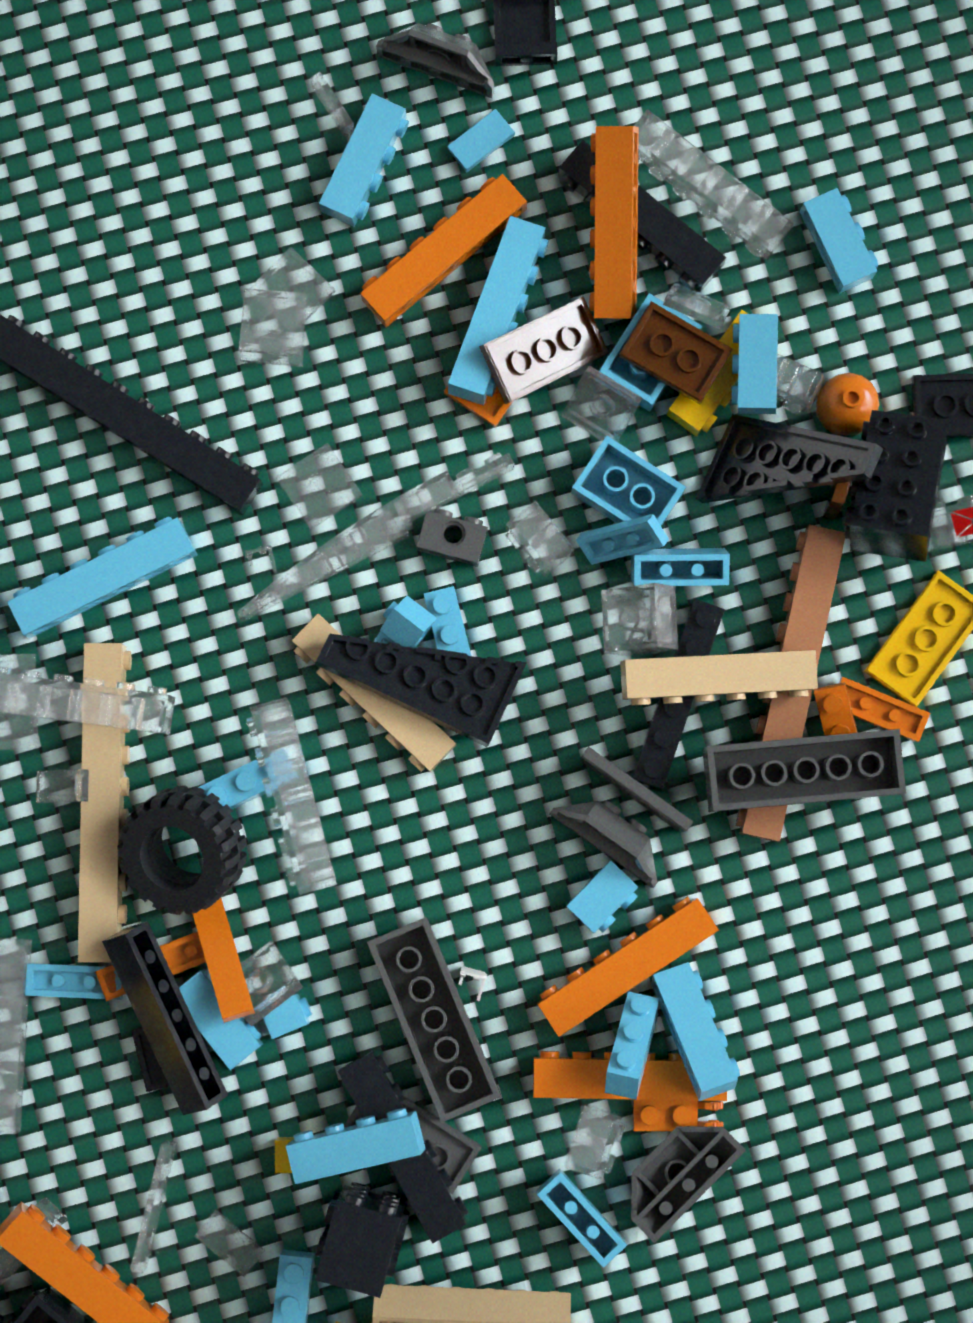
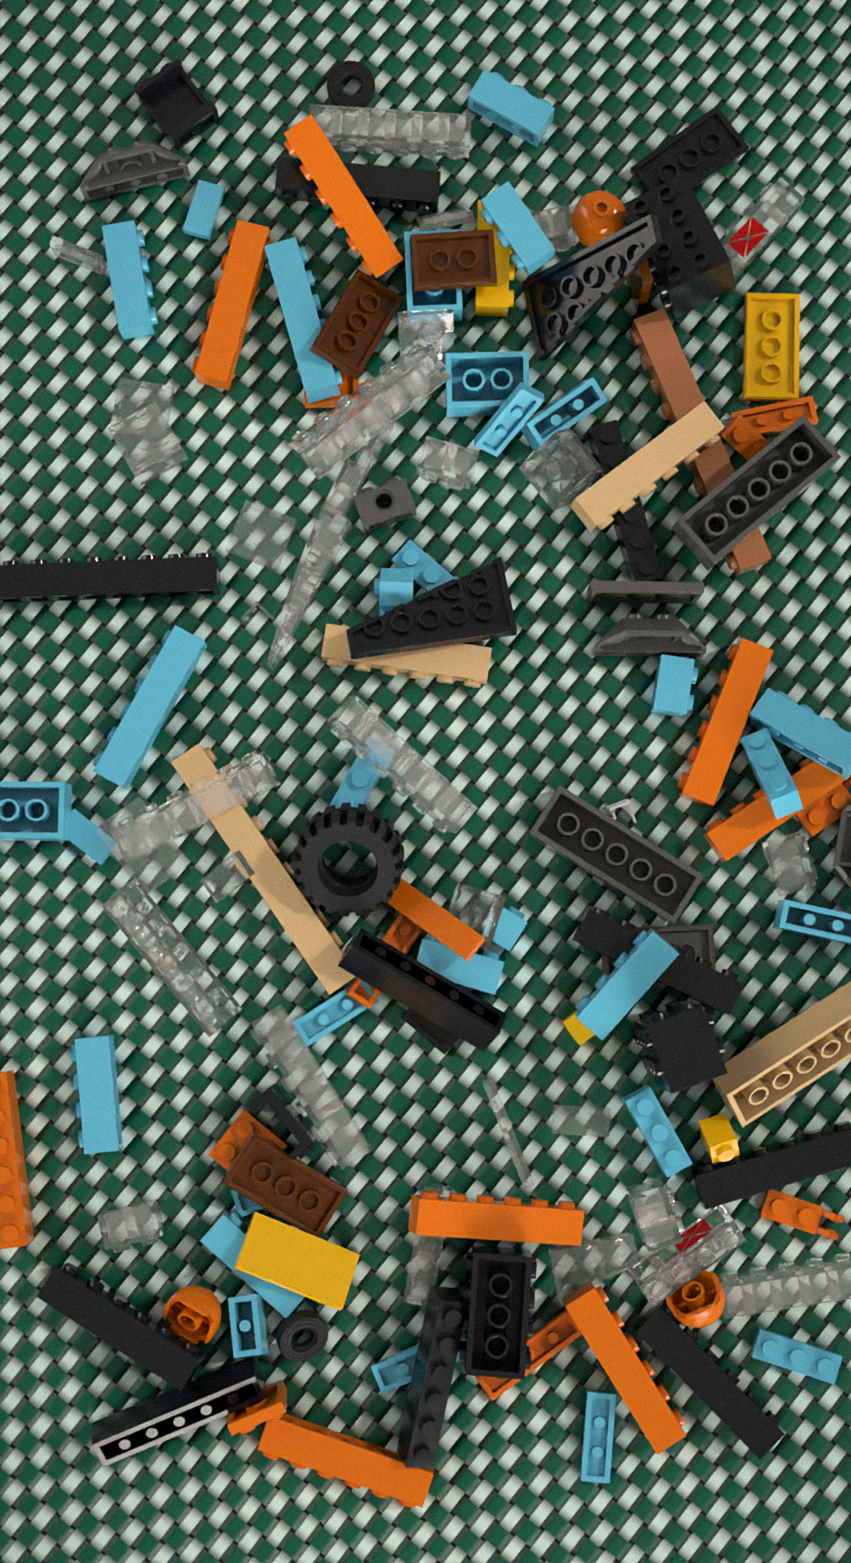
camera: 35 degrees left, 0 degrees up
none -> clear brick [288,343,451,480]
none -> black tyre [327,61,375,112]

